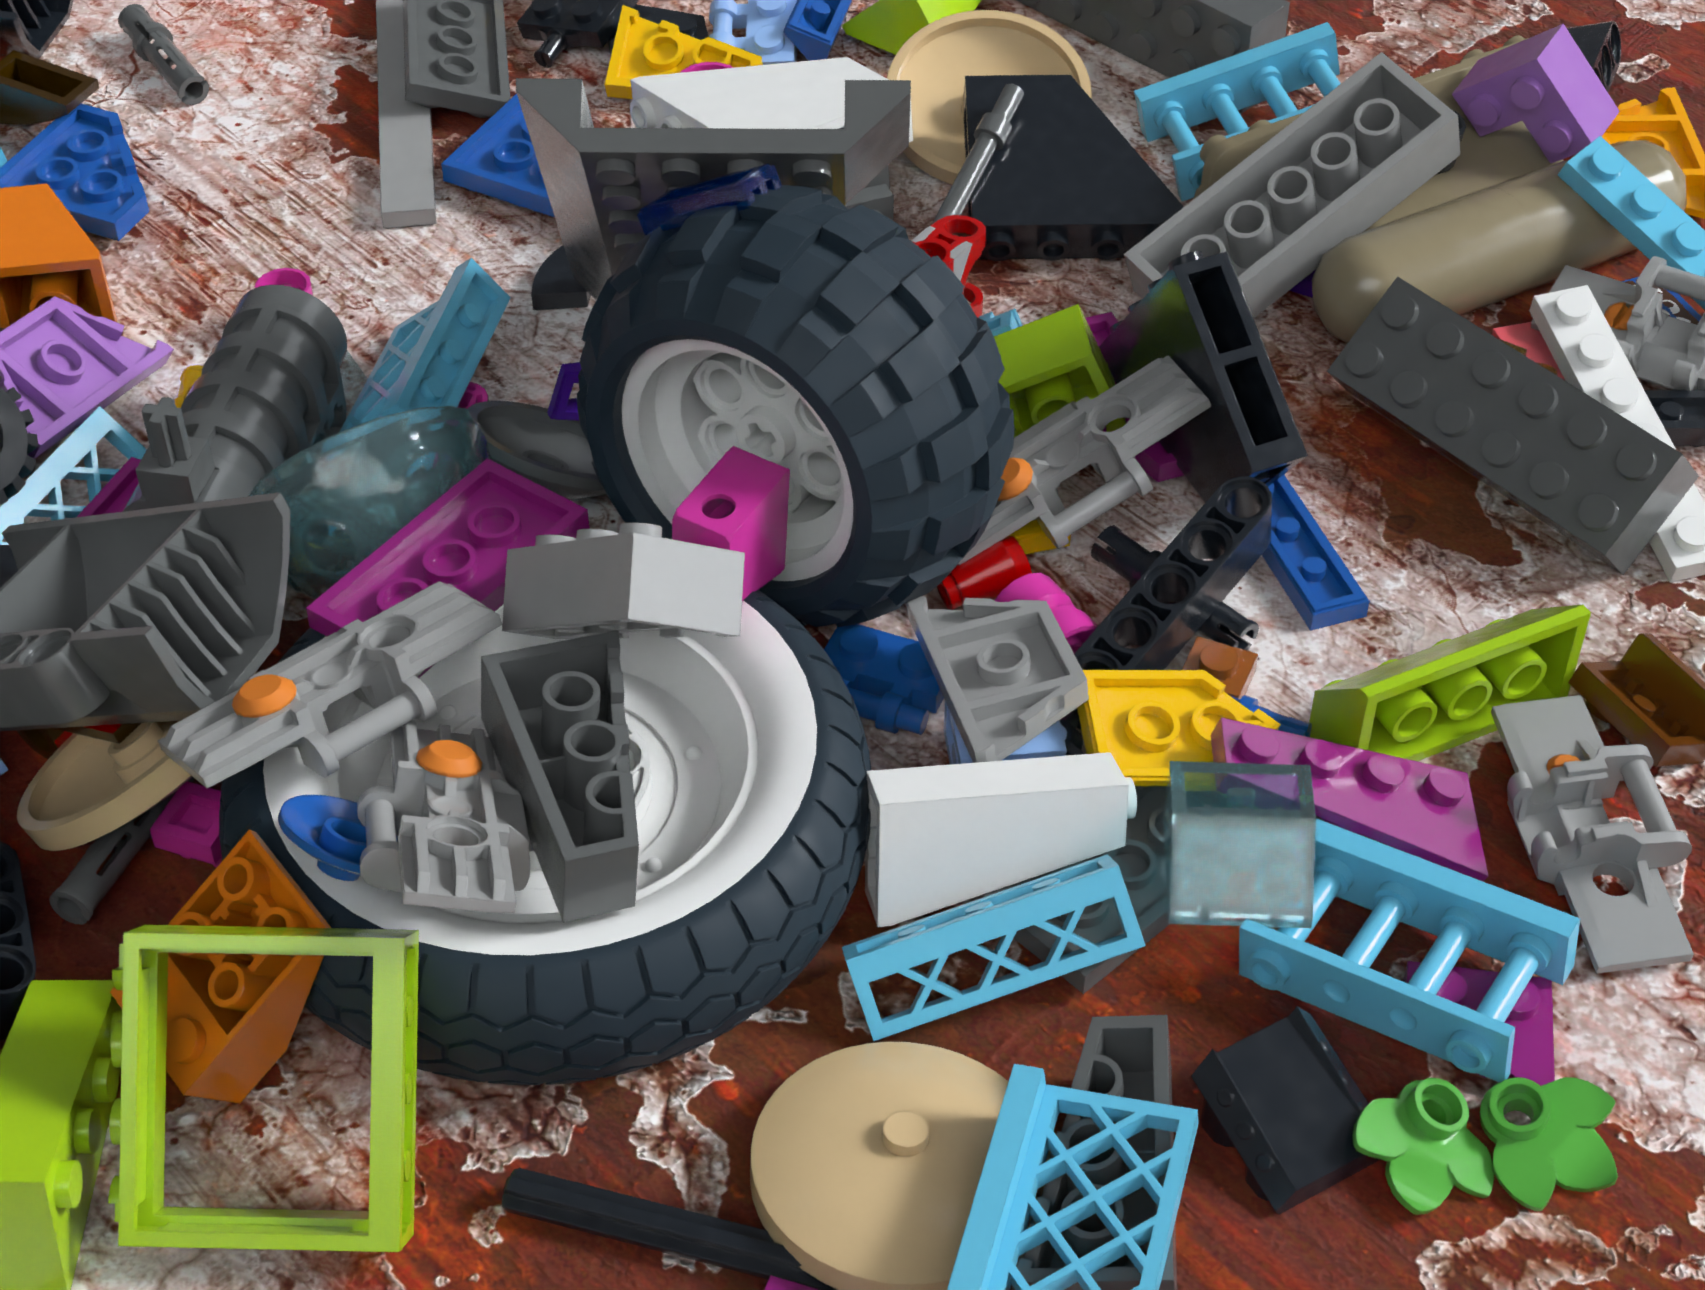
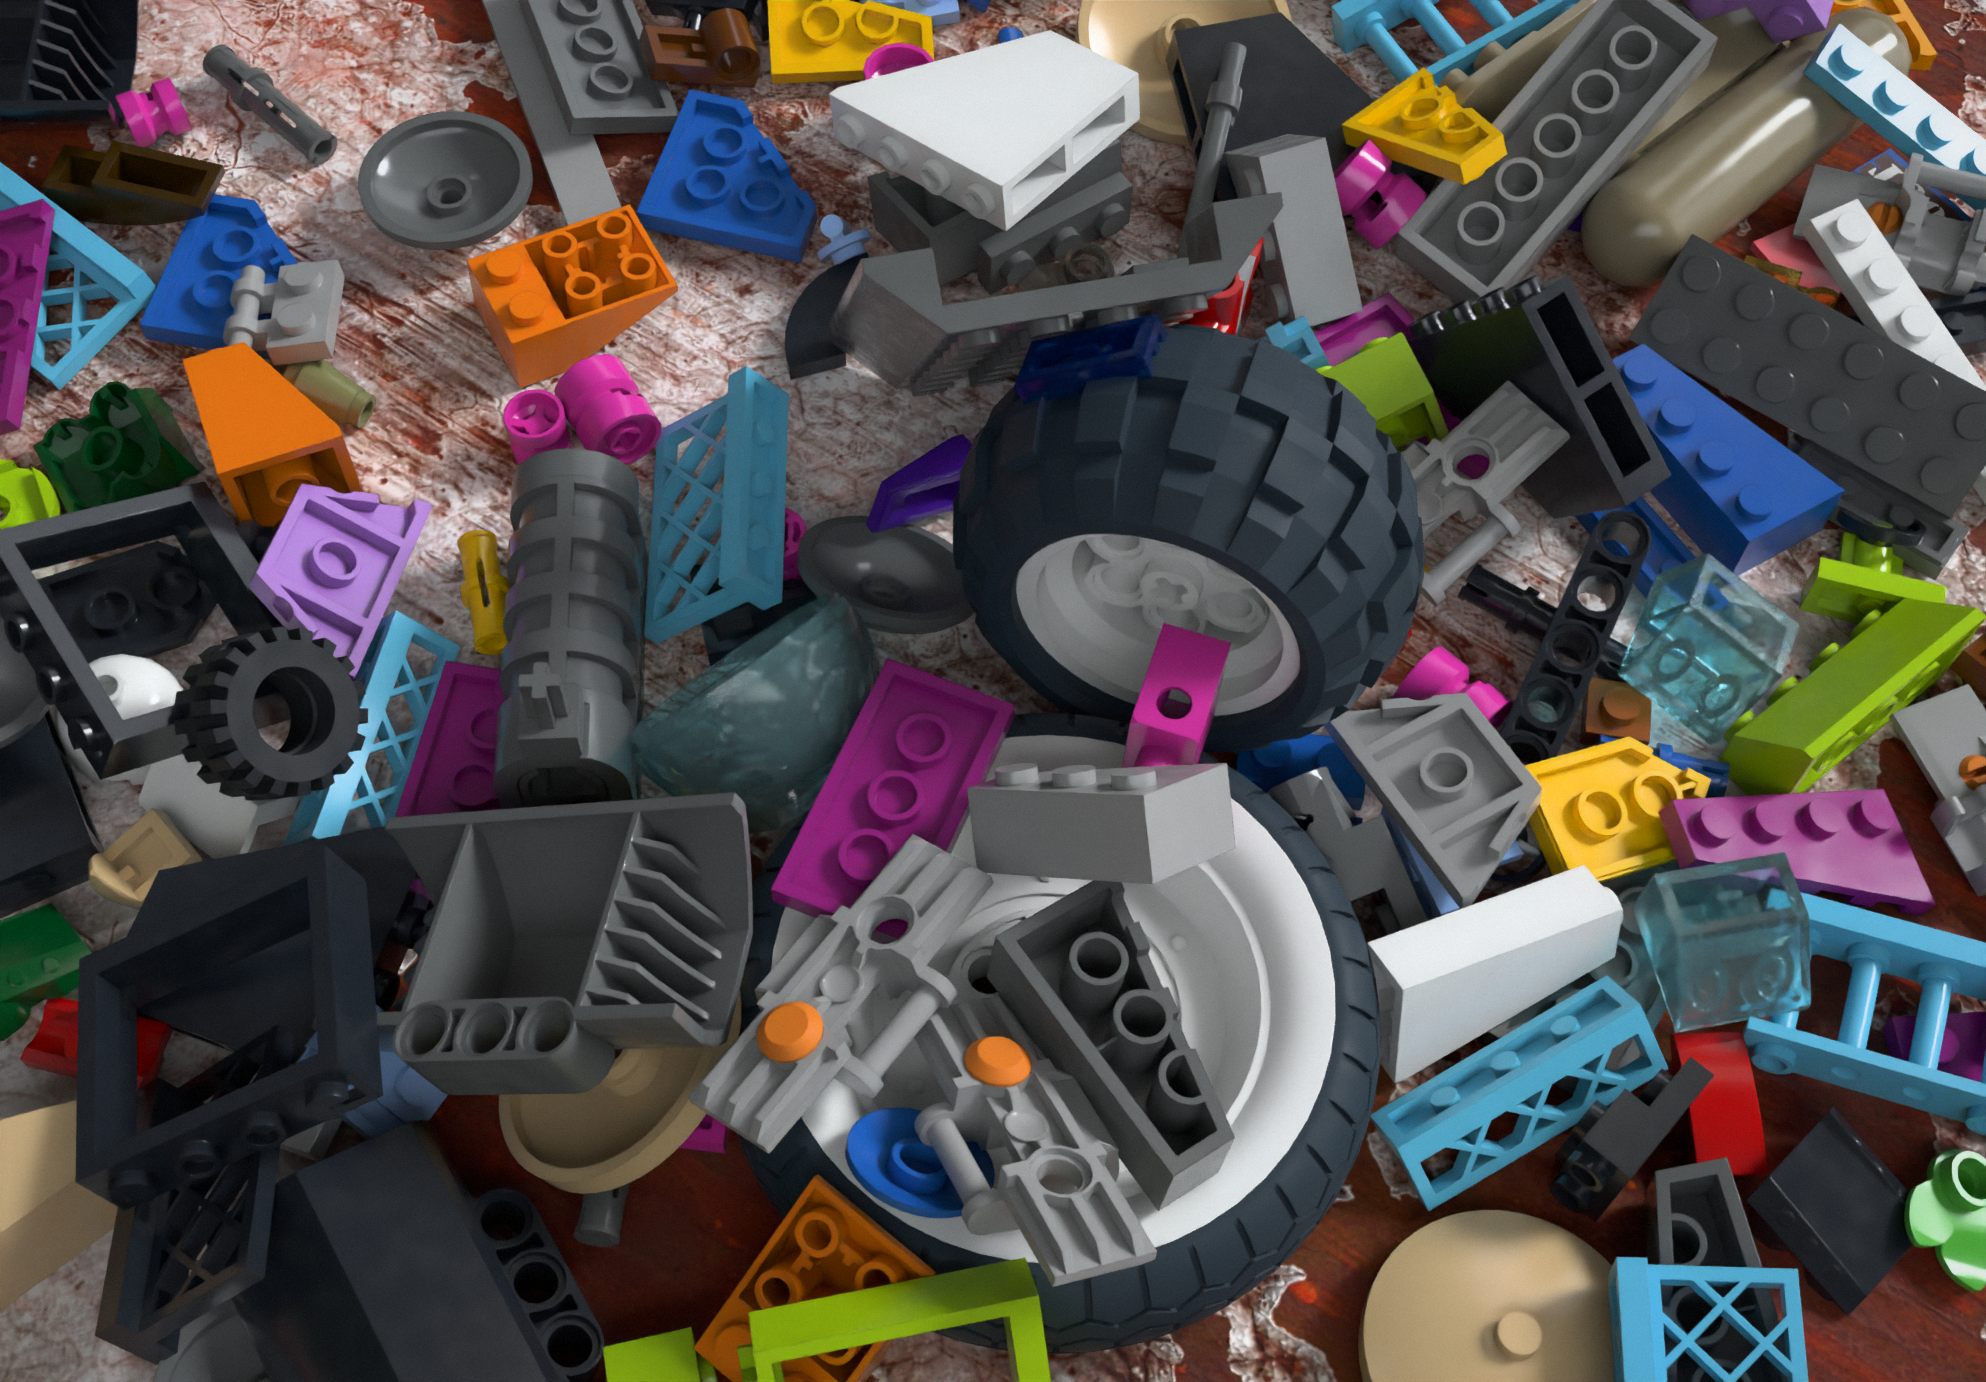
camera: 15 degrees left, 15 degrees up
none -> dark pink wheel [115,77,192,147]
none -> light grey plate [223,259,345,366]
none -> olive cone [283,360,376,428]
none -> dark grey dish [358,111,533,250]
none -> orange slope [467,204,678,389]
none -> dark pink wheel [554,354,662,465]
none -> reddish brown plate [639,8,760,88]
none -> light grey wedge [1224,134,1363,327]
none -> dark grey plate [1267,767,1428,936]
none -> dark pink wheel [1333,138,1428,250]
none -> yellow wing [1341,67,1507,185]
none -> black plate [1549,1057,1714,1222]
none -> blue wedge [1612,344,1845,581]
none -> clear light blue slope [1618,553,1800,745]
none -> red slope [1669,1031,1768,1176]
none -> dark grey tile [1795,439,1970,580]
none -> lime piece [1799,507,1947,624]

